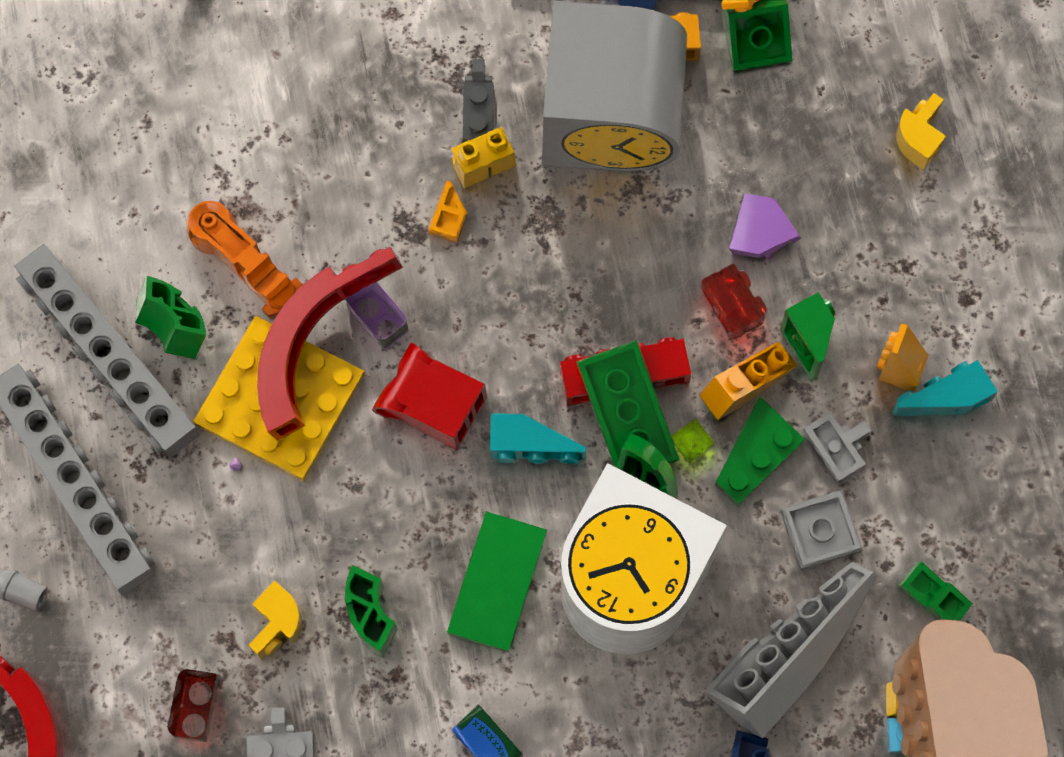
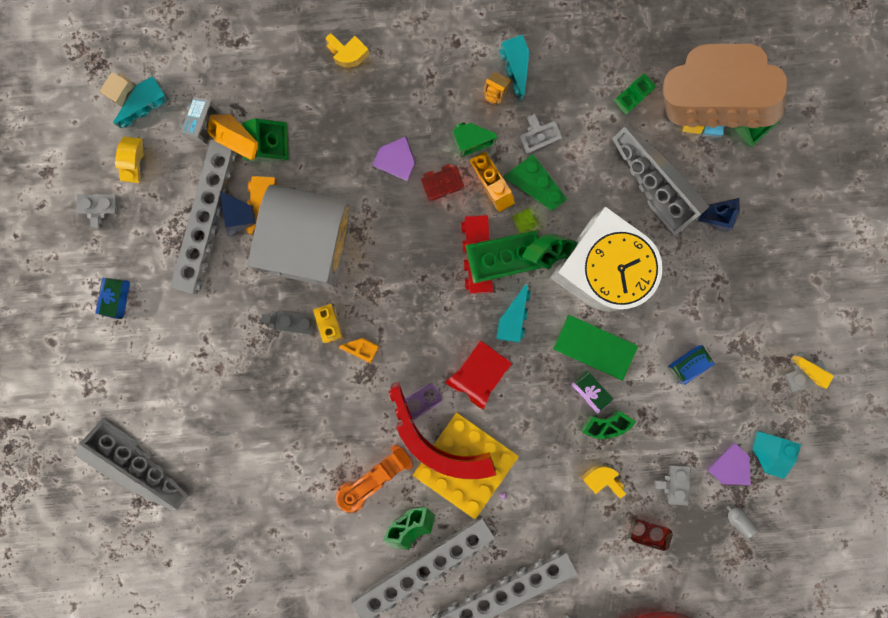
camera: 90 degrees left, 15 degrees up
light grey tile [780,490,863,570] -> none
none -> dark green piece [571,370,614,413]

